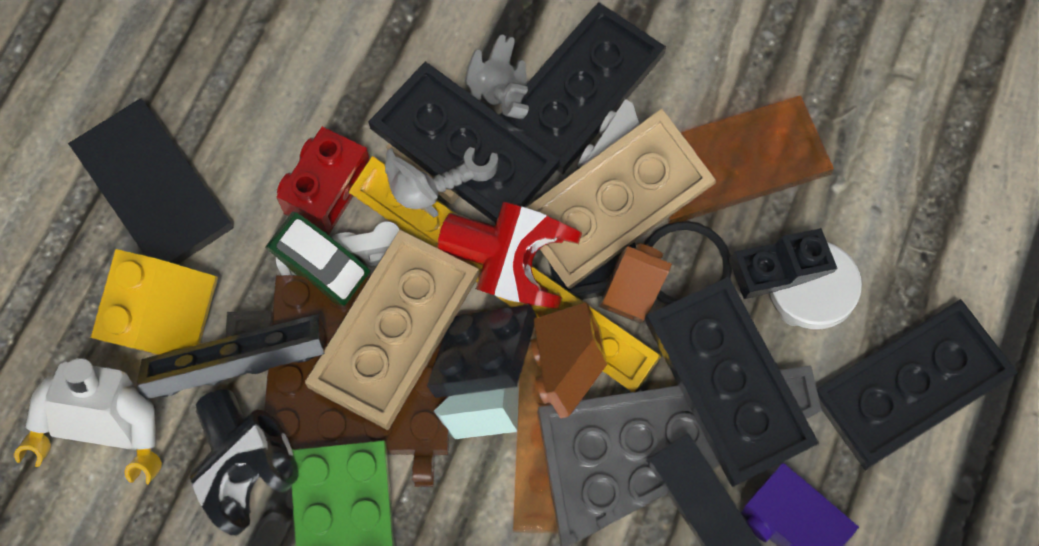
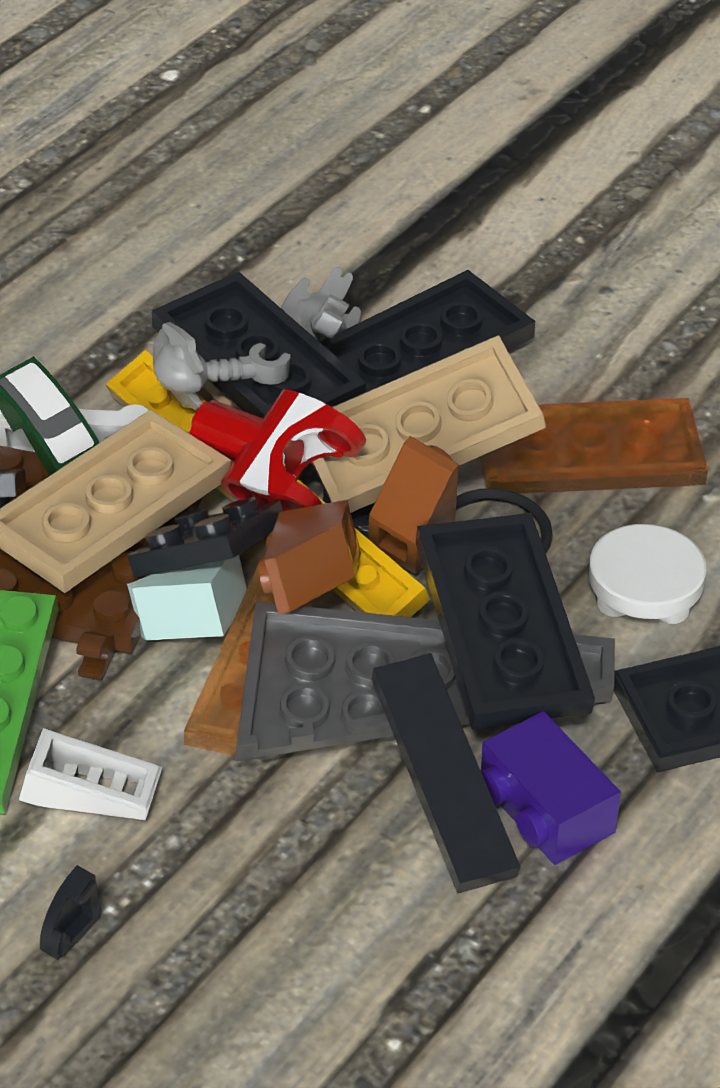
camera: 10 degrees right, 25 degrees down
red brick [276,126,370,236] -> none
black slope [729,228,838,299] -> none

